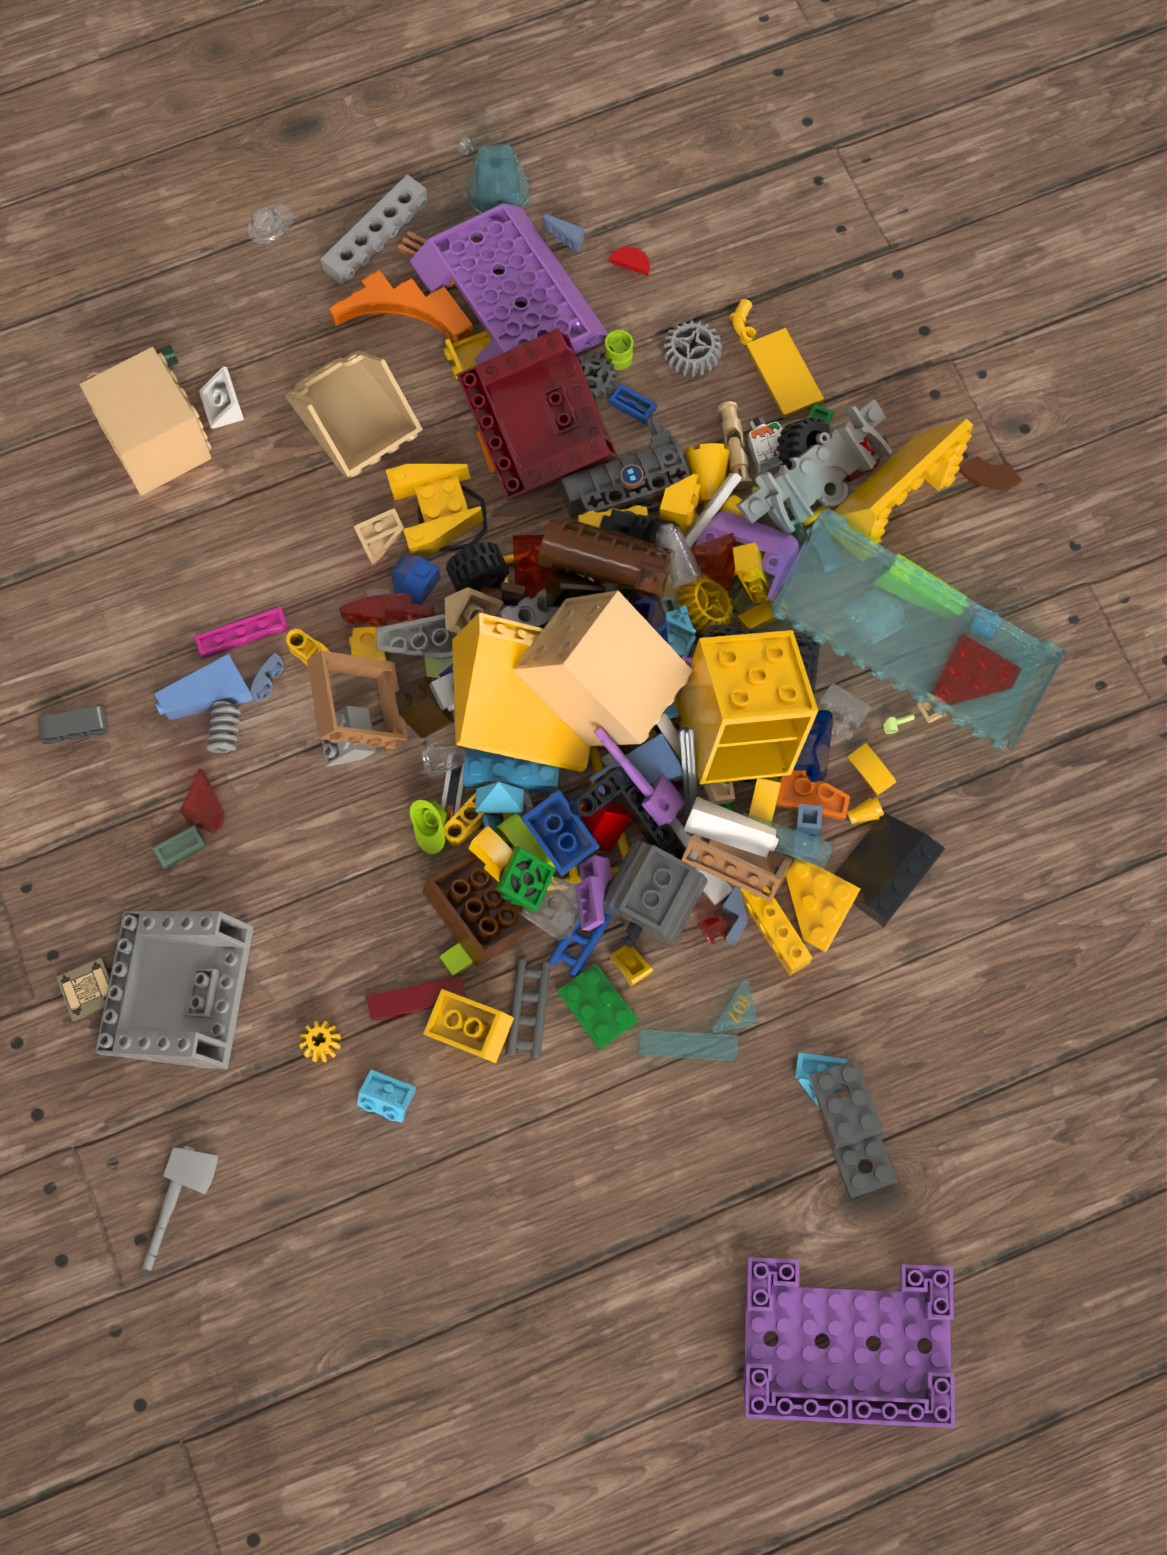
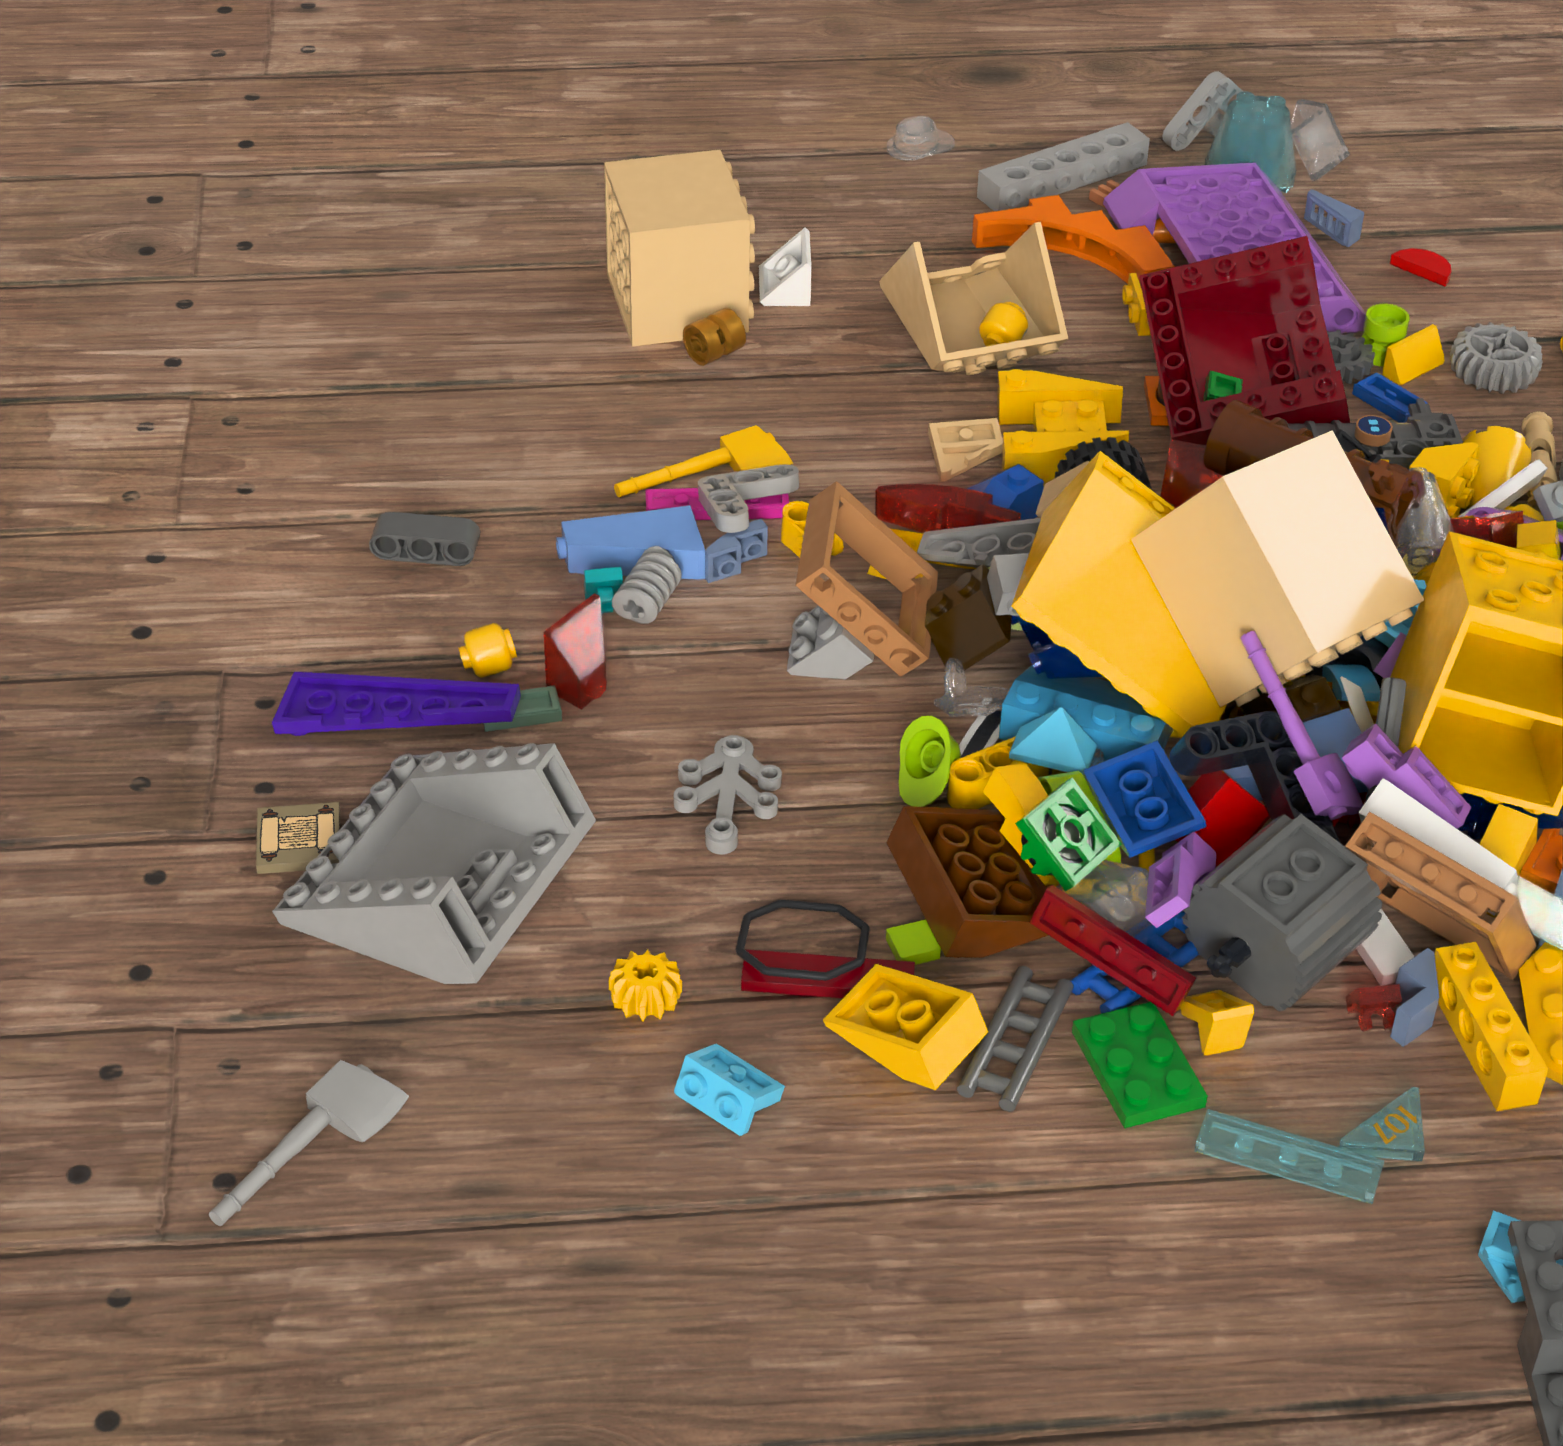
camera: 15 degrees right, 30 degrees down
none -> dark purple wing [272,672,521,736]
none -> yellow head [458,623,517,678]
none -> teal tile [584,567,623,613]
none -> yellow piece [614,425,793,497]
none -> light grey plant [673,735,782,855]
none -> pearl gold wheel [683,308,746,366]
none -> light grey beam [698,464,799,533]
none -> black piece [735,899,870,981]
none -> yellow head [979,302,1028,346]
none -> dark red tile [1029,885,1196,1016]
none -> light grey beam [1162,71,1262,151]
none -> green tile [1203,370,1243,401]
none -> clear slope [1289,99,1350,182]
none -> medium lavender slope [1342,723,1471,829]
none -> yellow slope [1382,324,1445,385]

